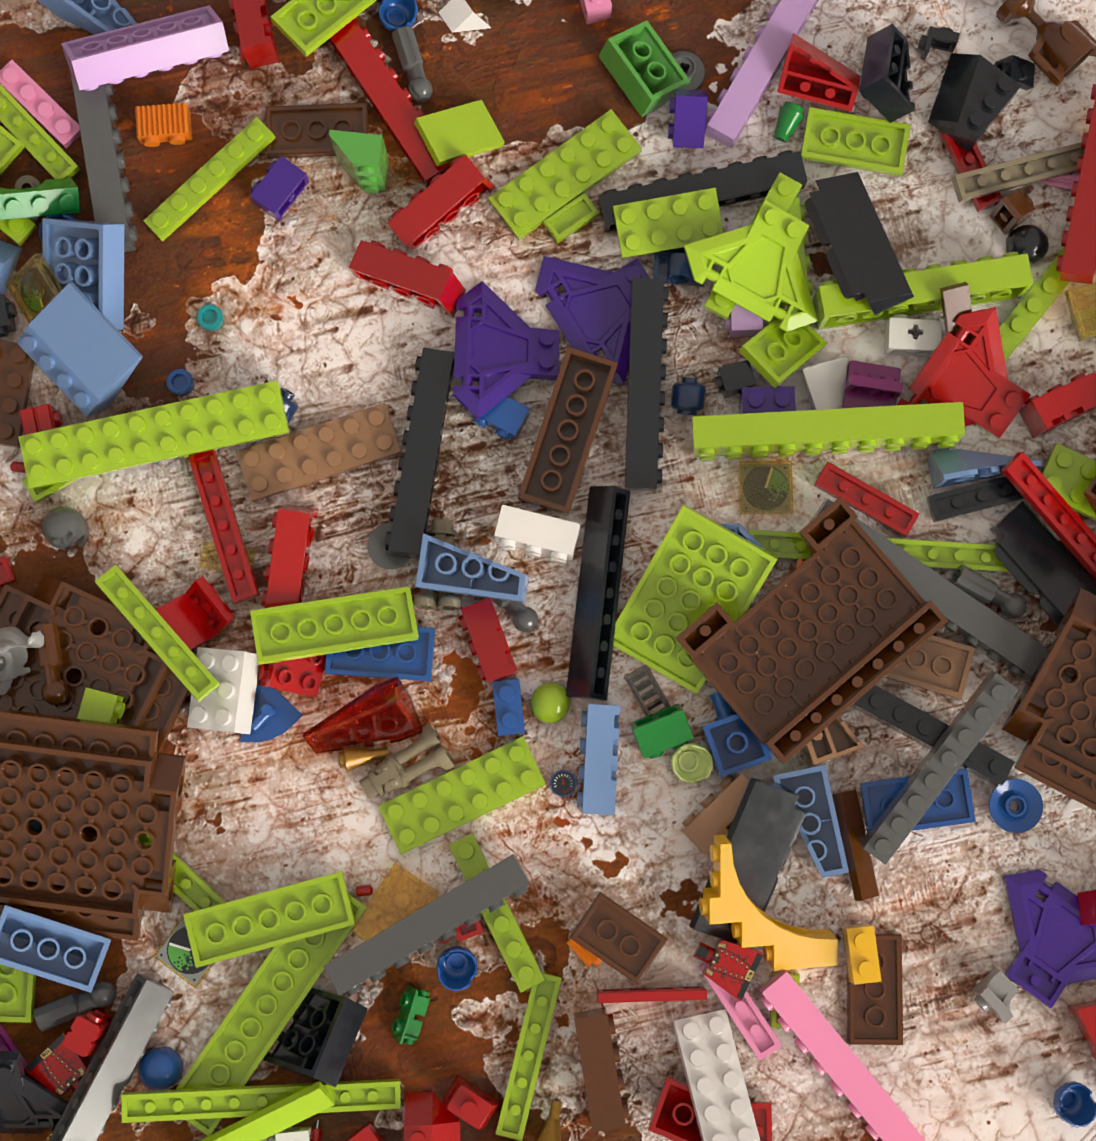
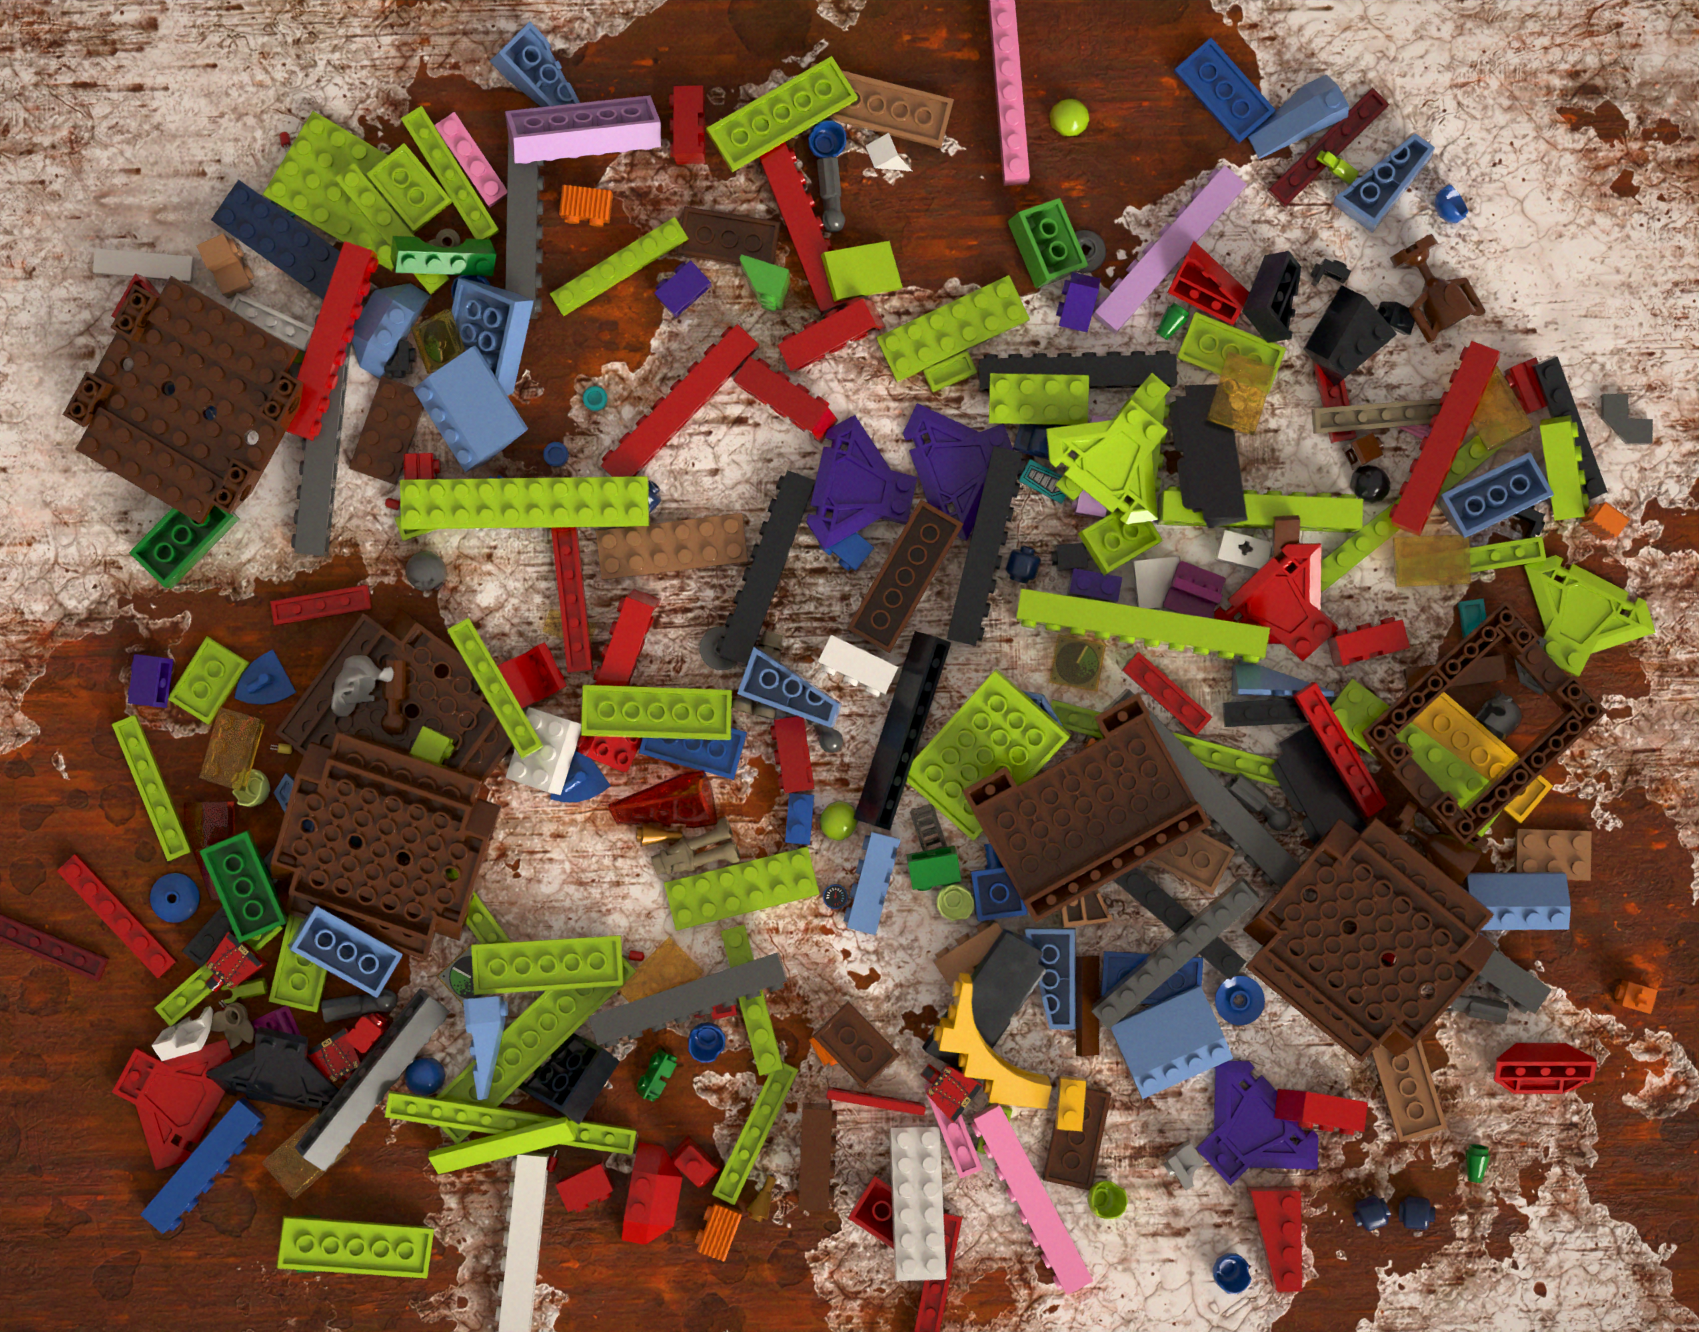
camera: 10 degrees right, 5 degrees up
none -> medium blue wedge [463,996,508,1100]
none -> red brick [600,324,759,477]
none -> tile [1018,459,1066,504]
none -> lime hair [1087,1180,1128,1220]
none -> medium blue slope [1111,984,1233,1099]
none -> clear yellow plate [1207,351,1276,435]

